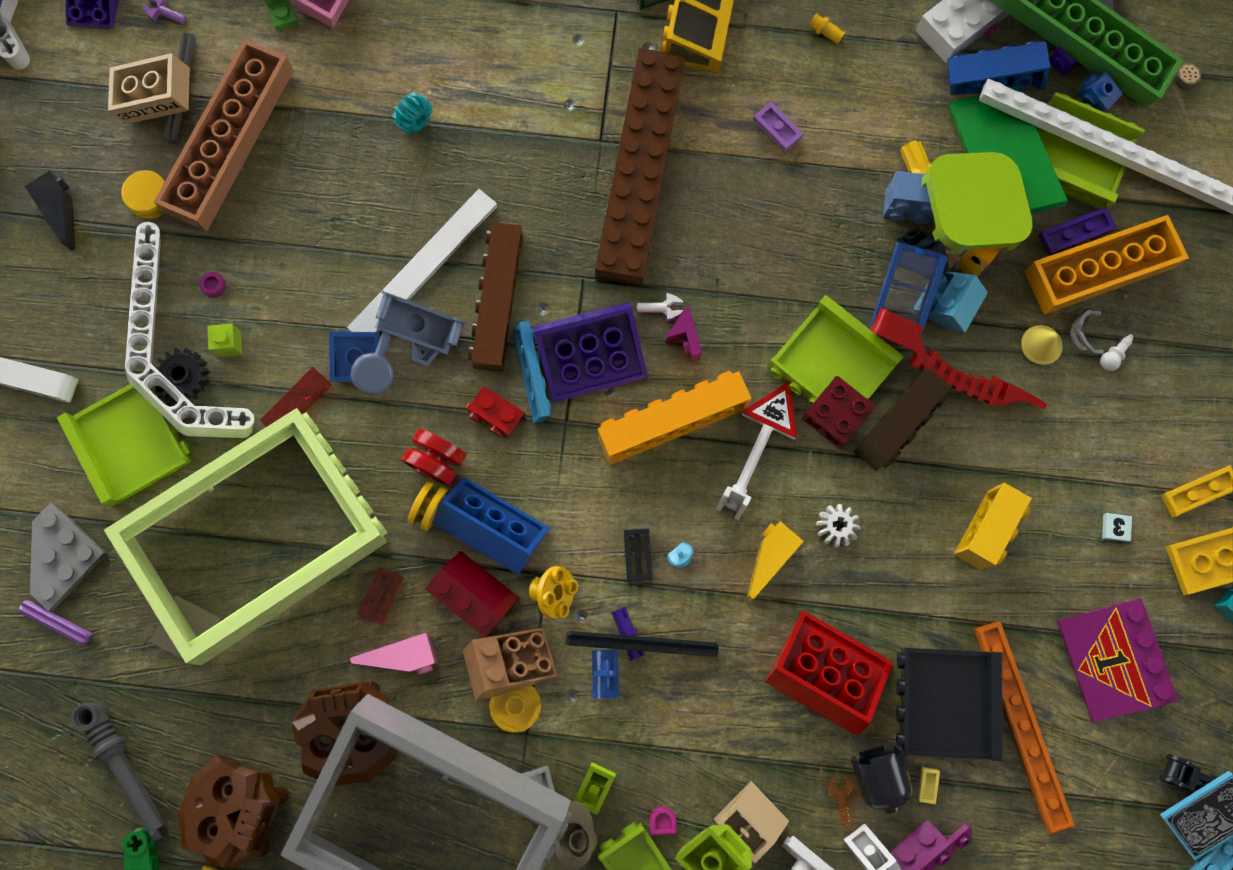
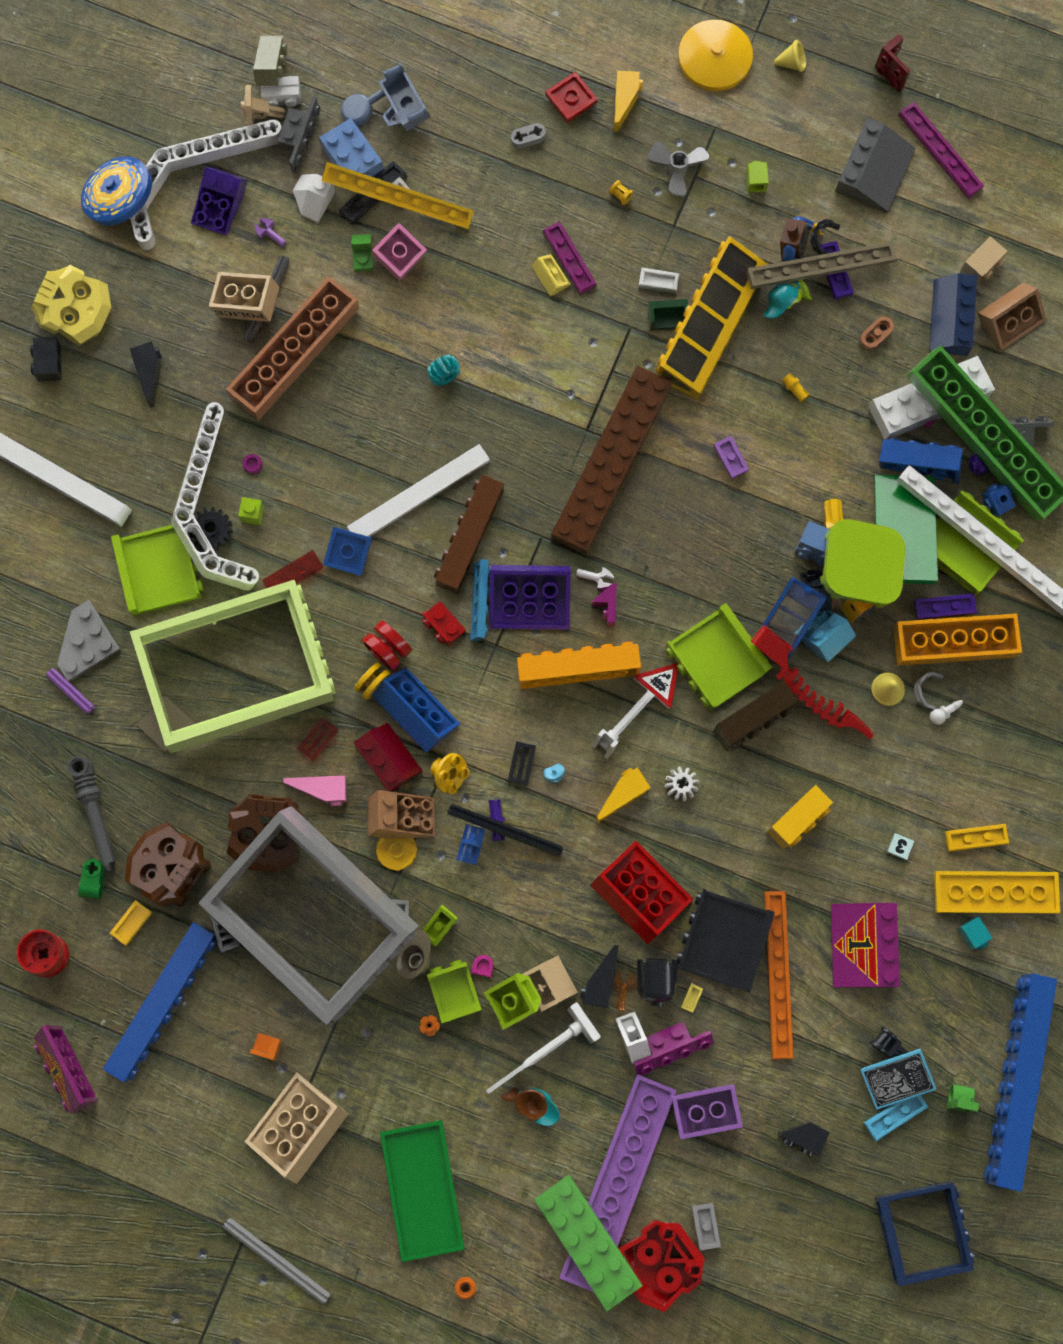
camera: 15 degrees right, 0 degrees up
yellow head [121,170,165,219] -> none
sand blue piece [350,291,467,395] -> none
dark red bracket [801,376,876,450] -> none
none -> black slope [580,945,619,1008]

